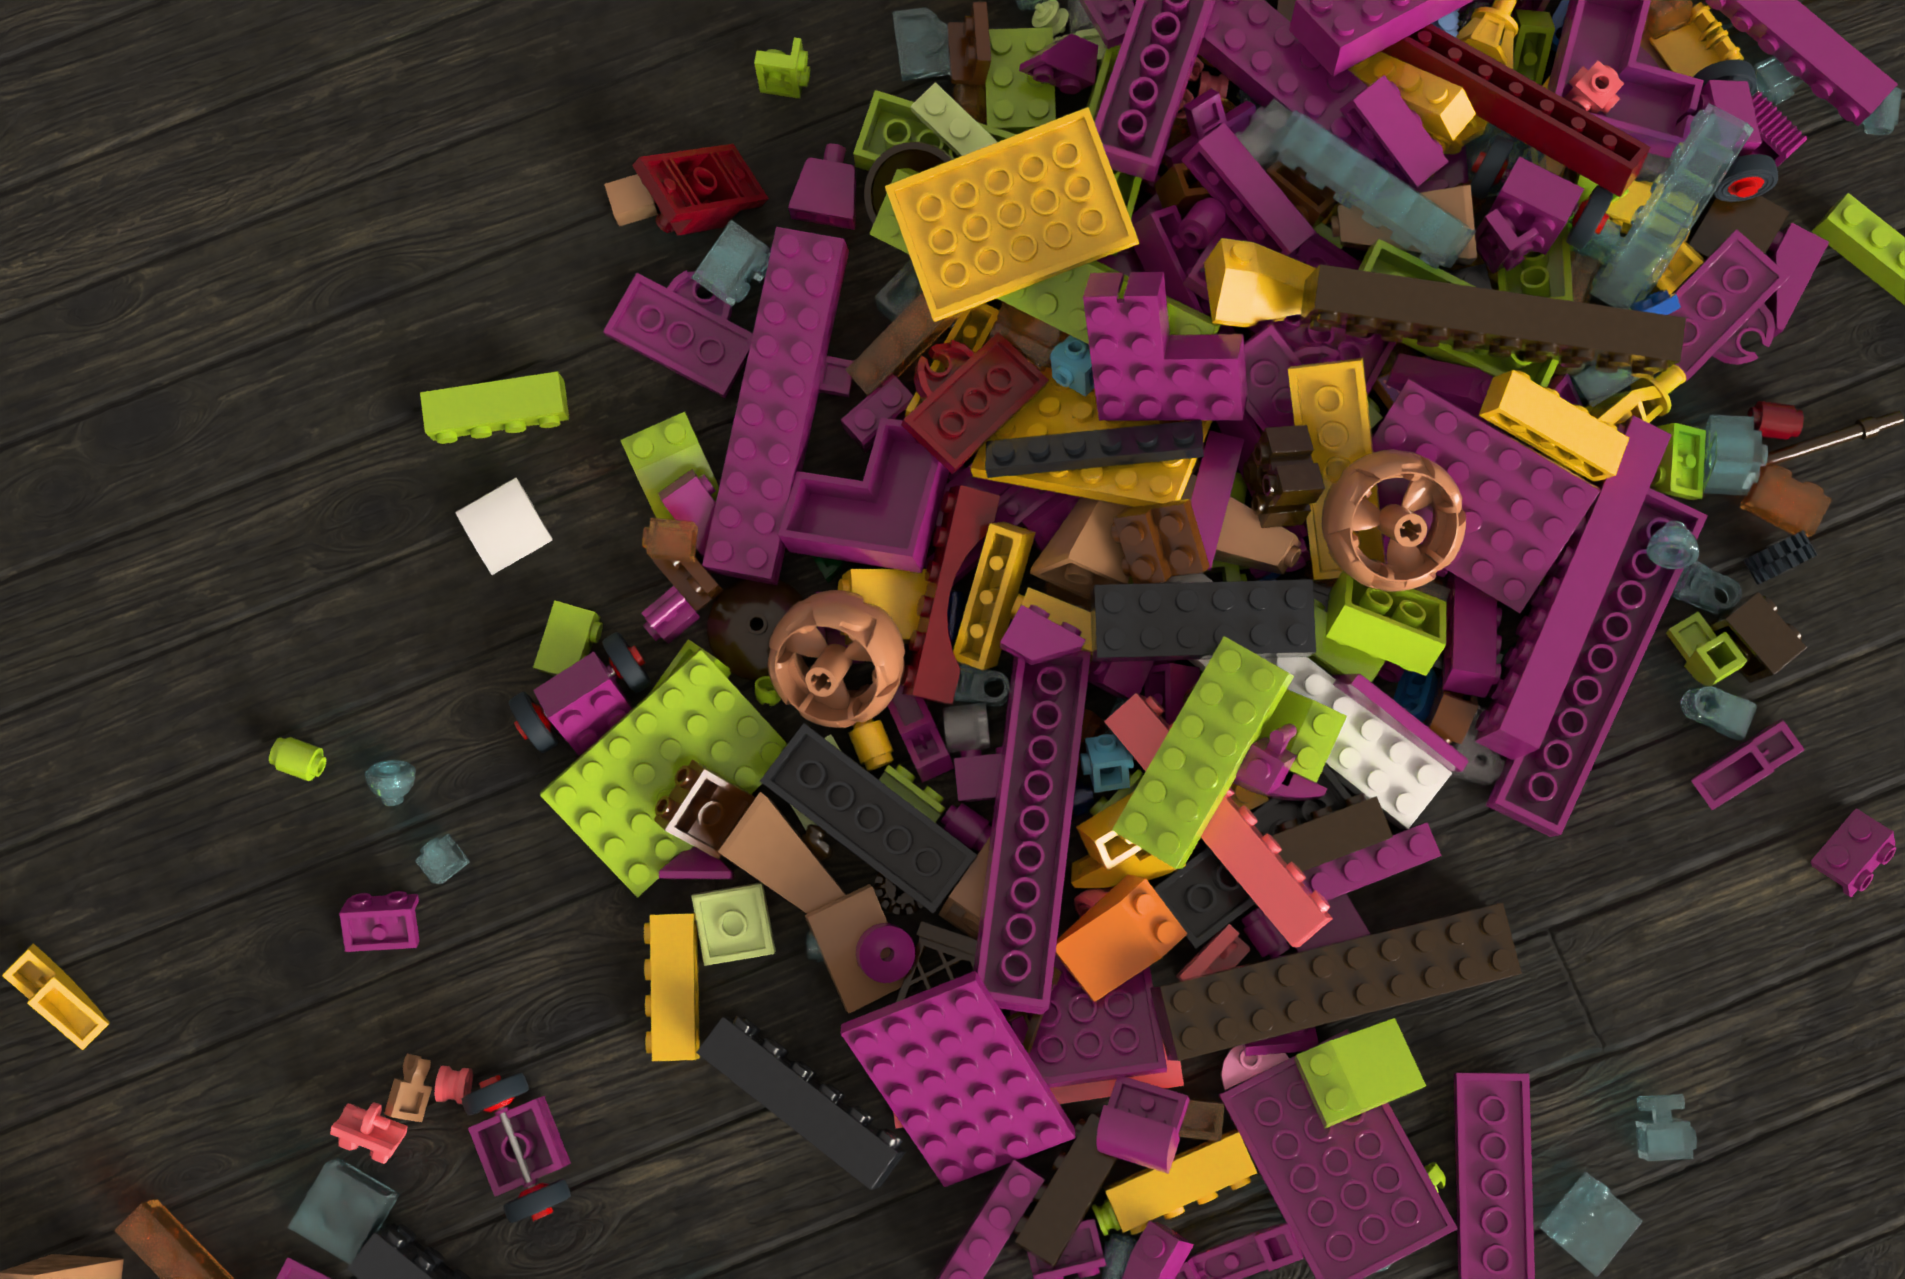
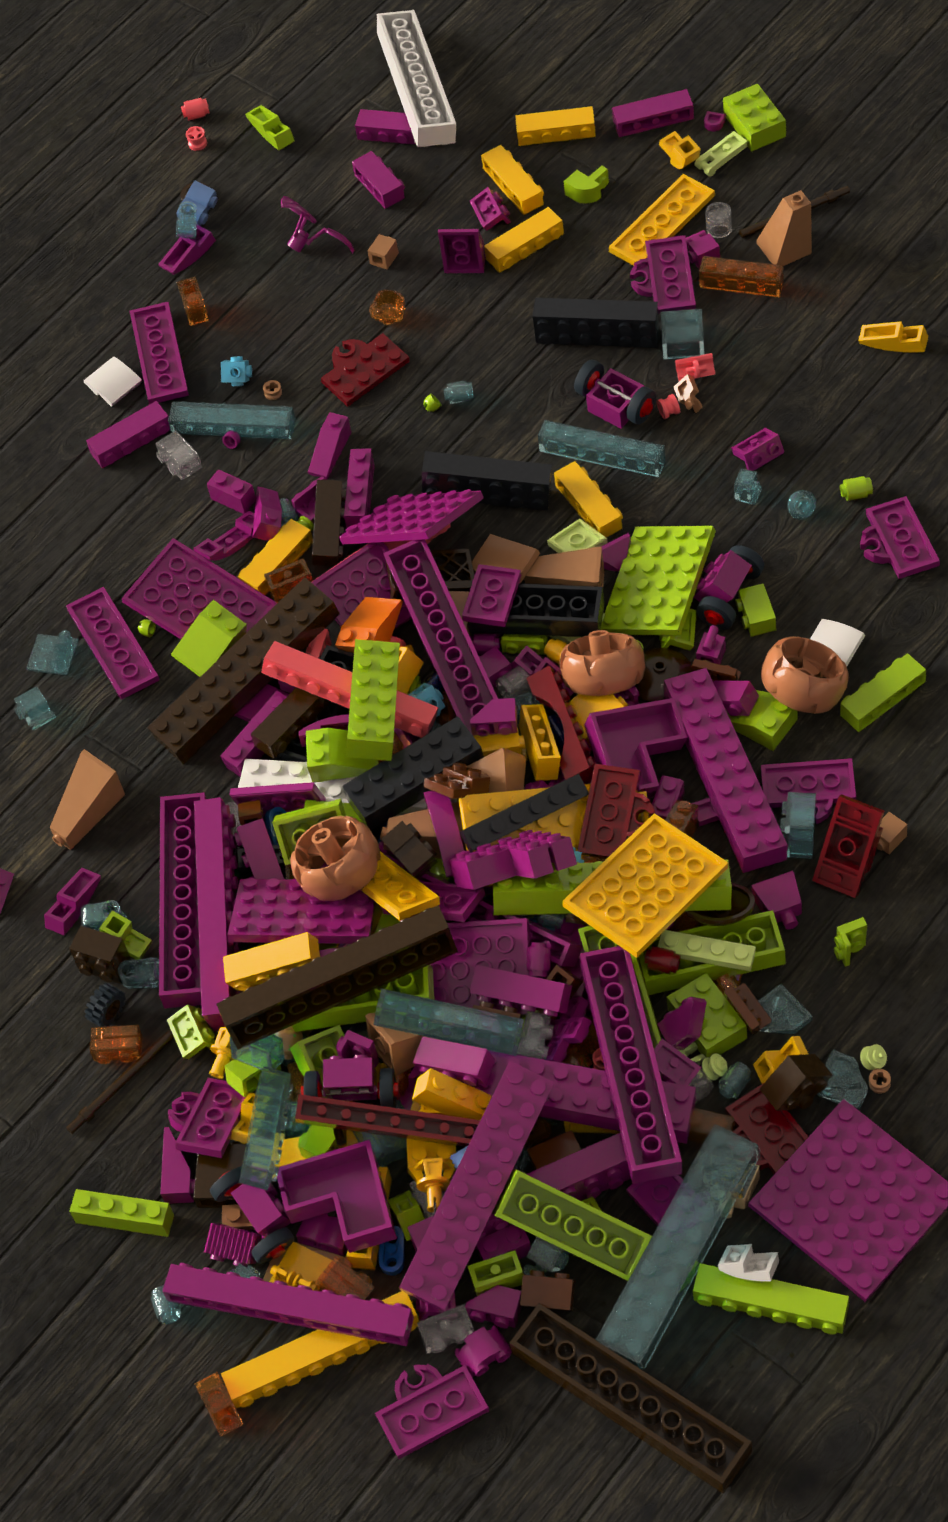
camera: 155 degrees right, 25 degrees down
clear orange brick [642,518,698,562] -> none
reddish brown plate [654,759,756,859] -> none
magenta piece [856,923,915,983] -> none
magenta brick [1096,1076,1190,1174] -> none
yellow wedge [1204,238,1316,328] -> none
magenta brick [1236,723,1297,795] -> none
coral brick [1564,60,1625,115] -> none
blue plate [1630,289,1681,315] -> none
clear light blue brick [1646,521,1699,569] -> none
clear light blue brick [1703,415,1768,496] -> none
dark red brick [1746,401,1804,440] -> none
none -> medium nougat slope [50,749,125,850]
none -> magenta plate [462,564,521,627]
none -> clear light blue brick [538,420,665,477]
none -> nougat wheel [761,636,849,714]
none -> magenta plate [860,496,940,579]

